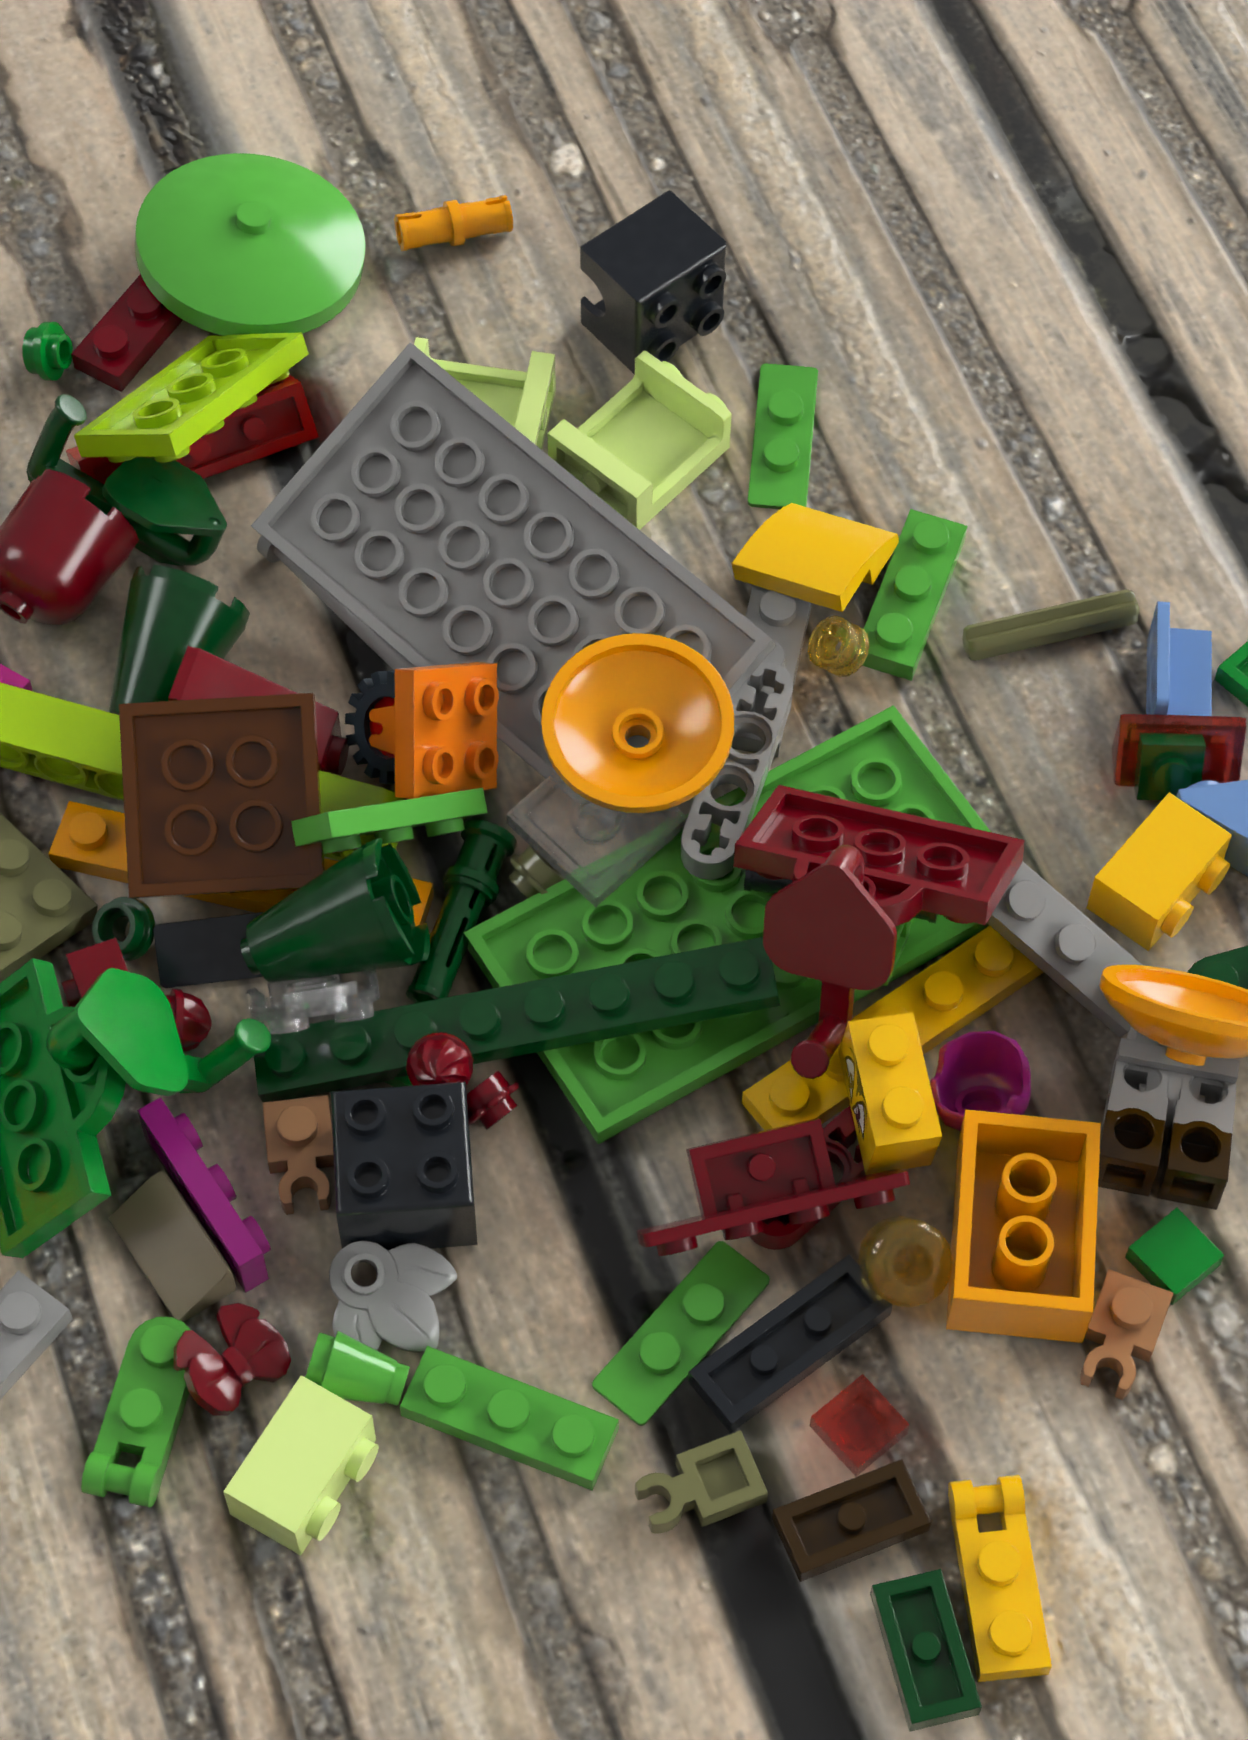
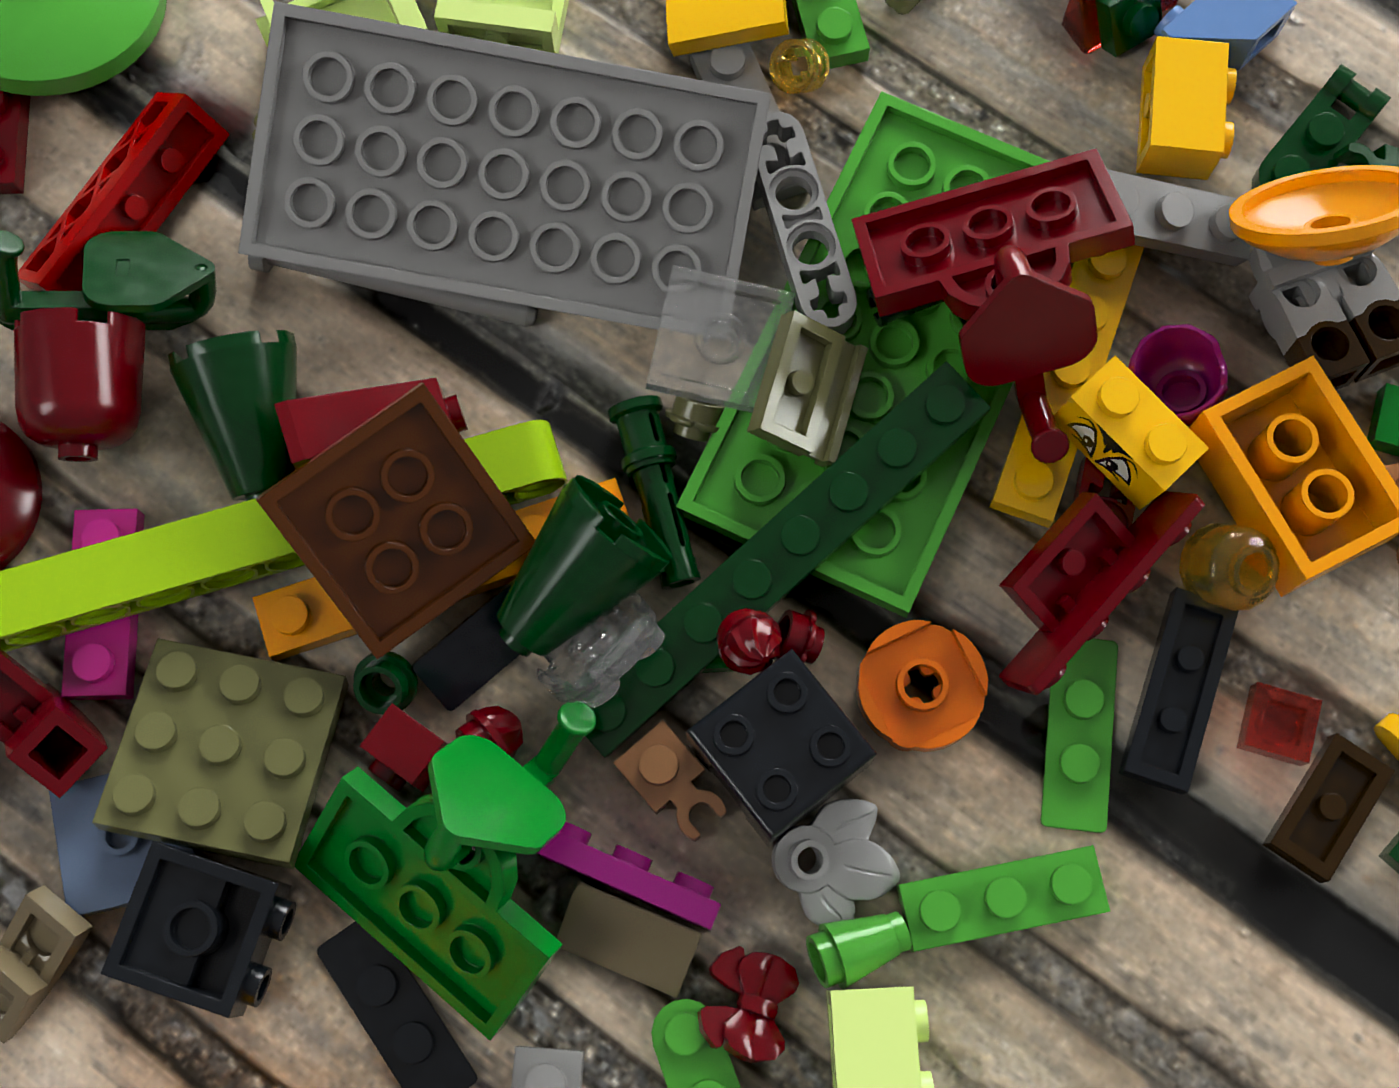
camera: 30 degrees left, 15 degrees up
lime plate [74,332,309,463] -> none
bright green plate [291,788,488,855] -> none
orange plate [345,662,499,799] -> none
light orange dish [541,633,734,813] -> none
olive plate [635,1430,768,1534] -> none
none -> olive plate [747,310,868,467]
none -> orange plate [856,620,988,752]

